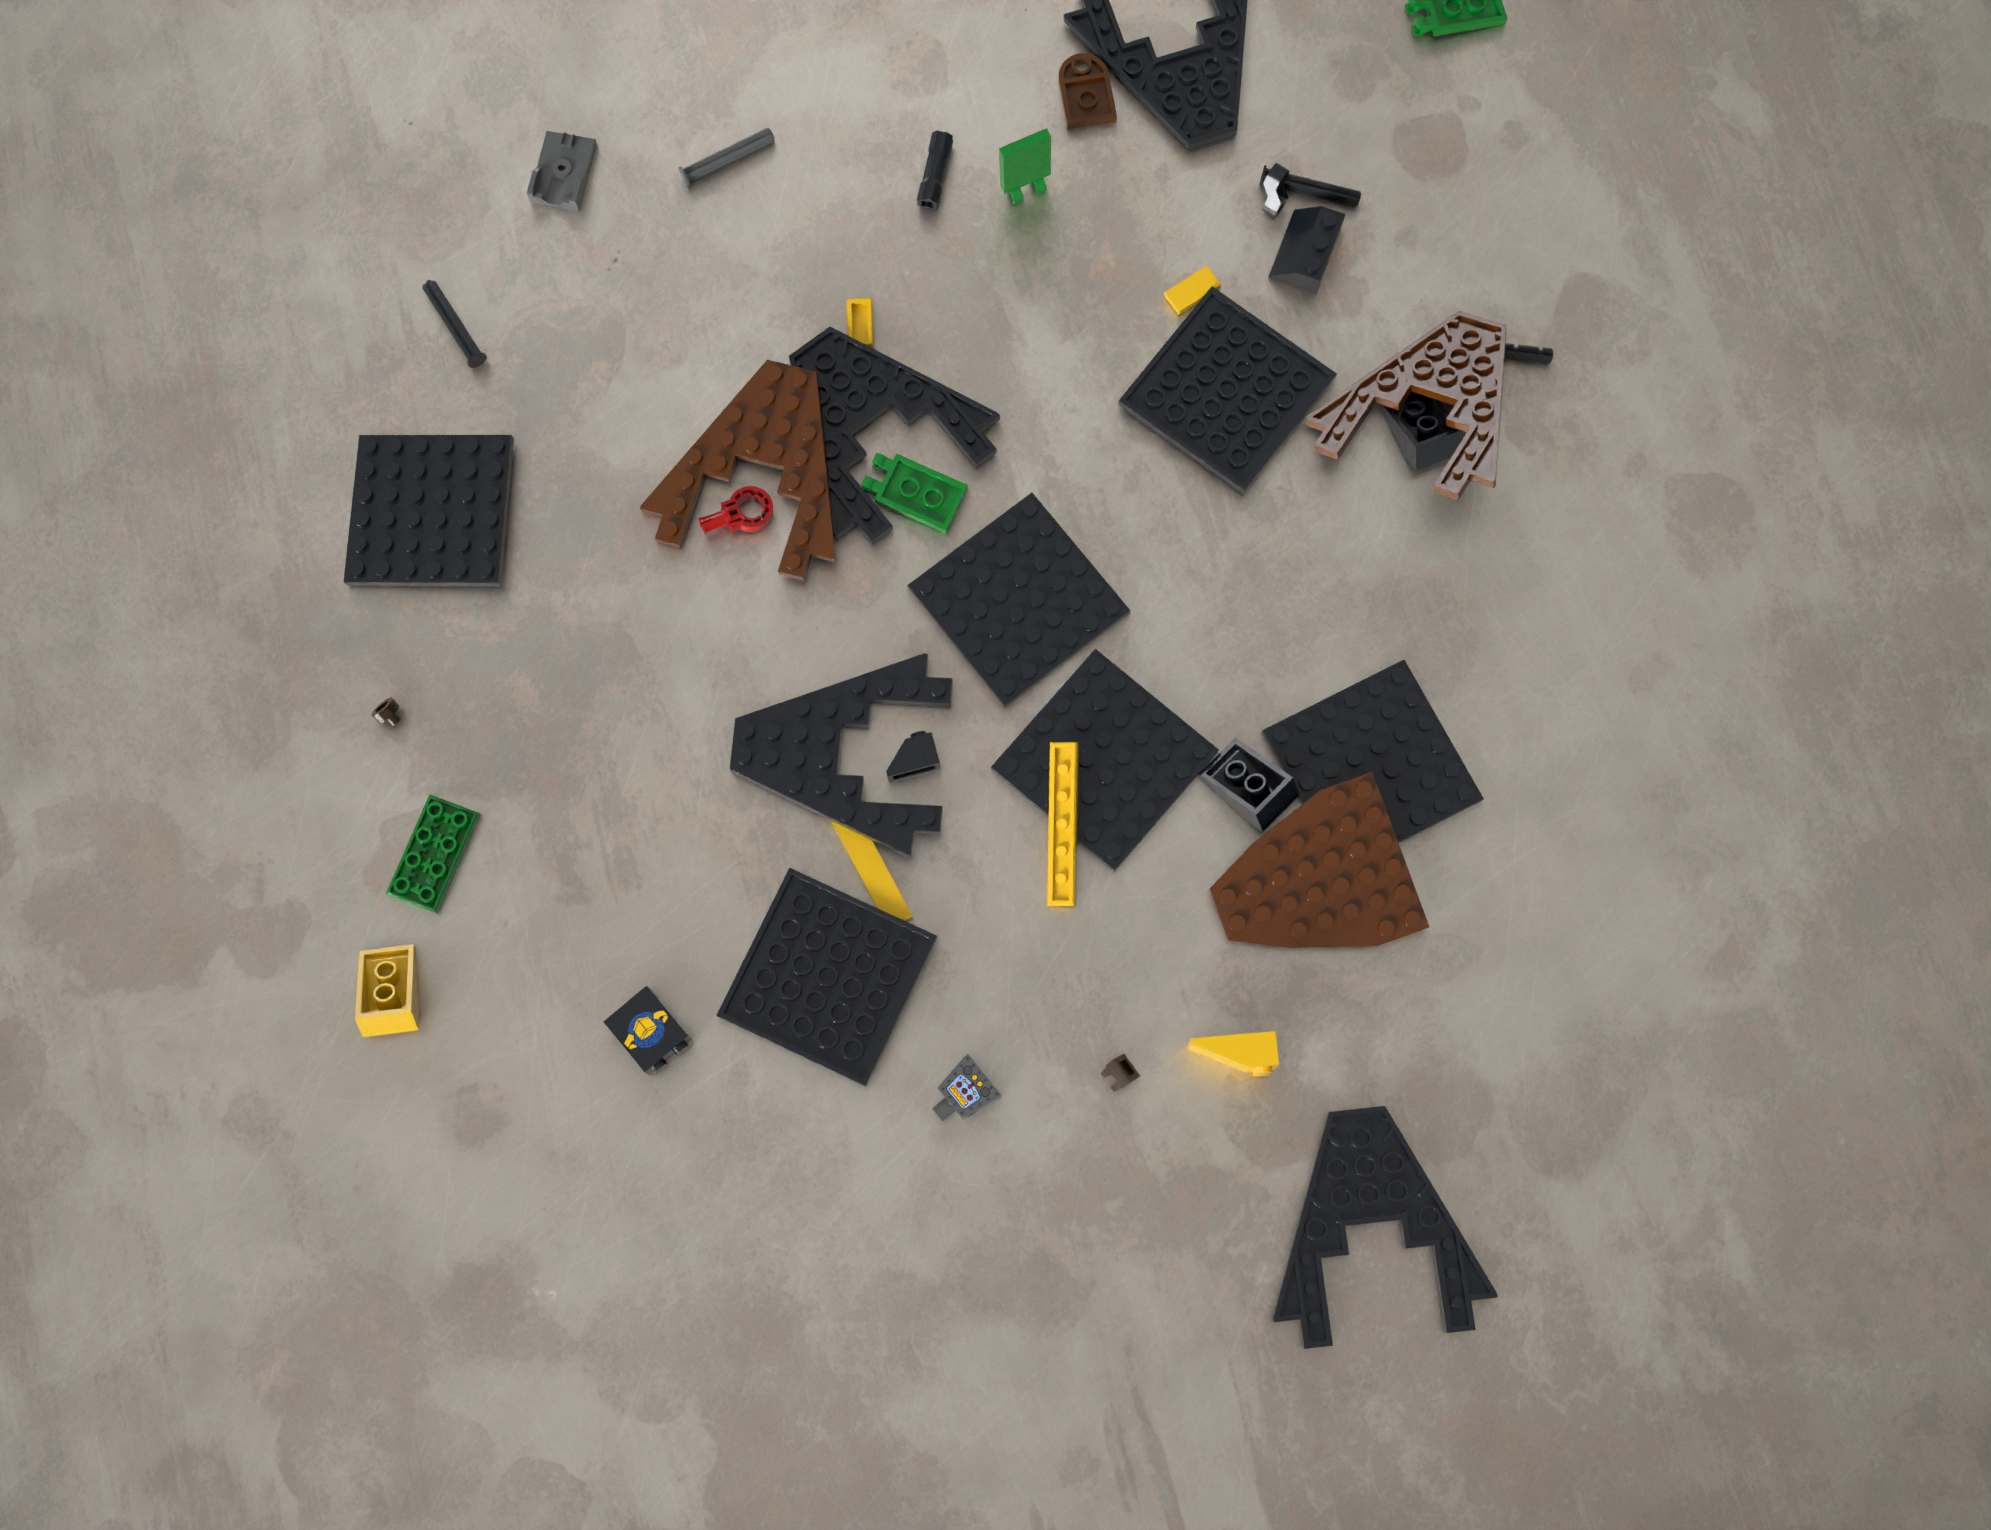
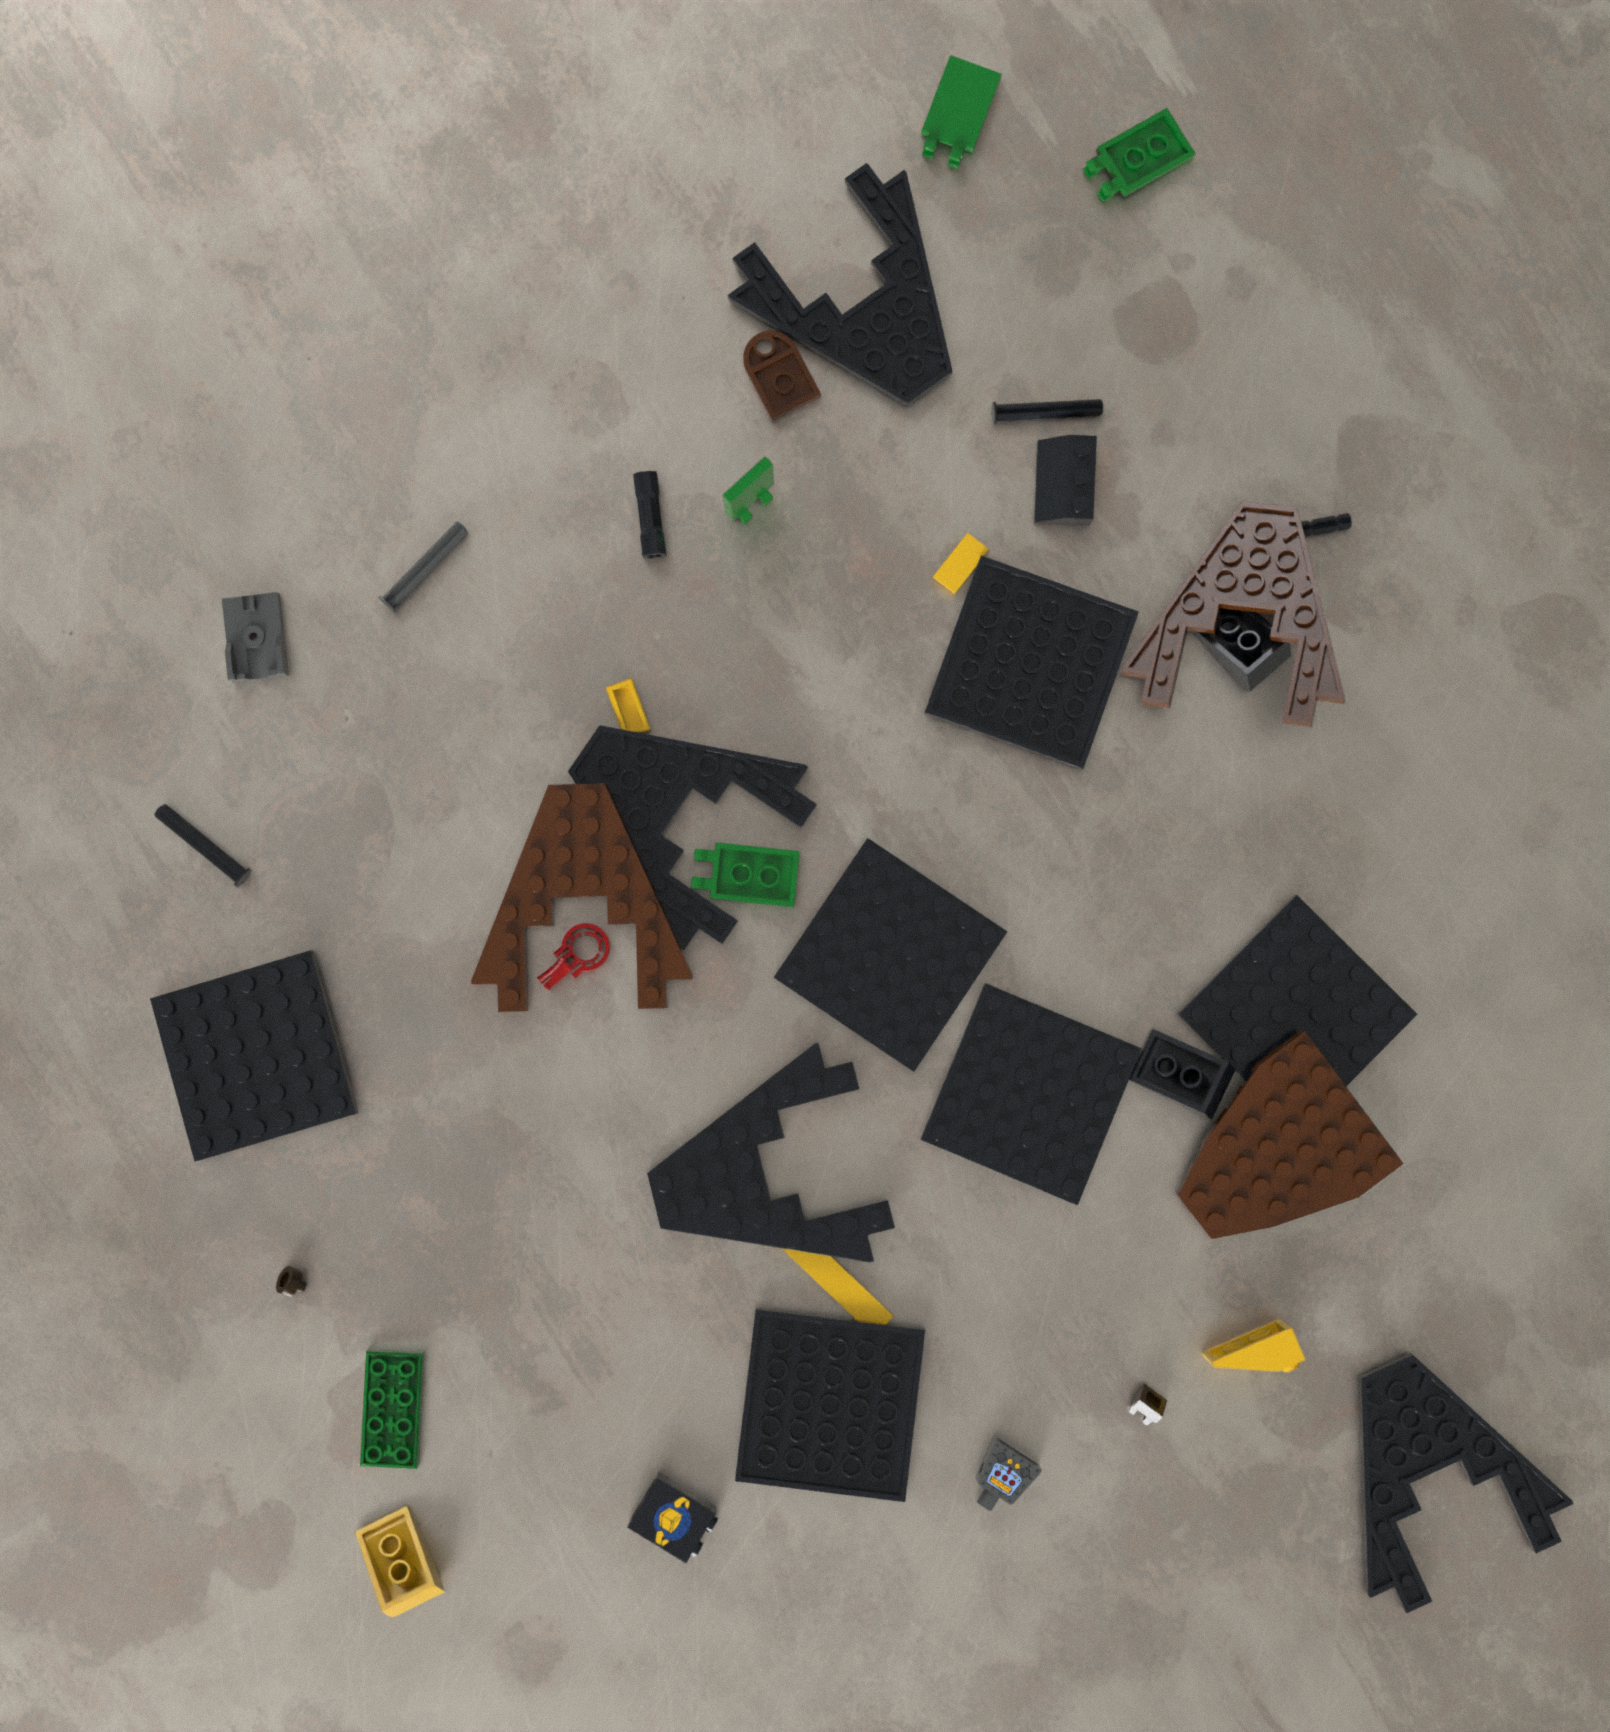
camera: 25 degrees left, 10 degrees up
black slope [886,731,941,782] -> none
yellow tile [1047,742,1078,906] -> none
piece [1262,163,1290,218] -> none

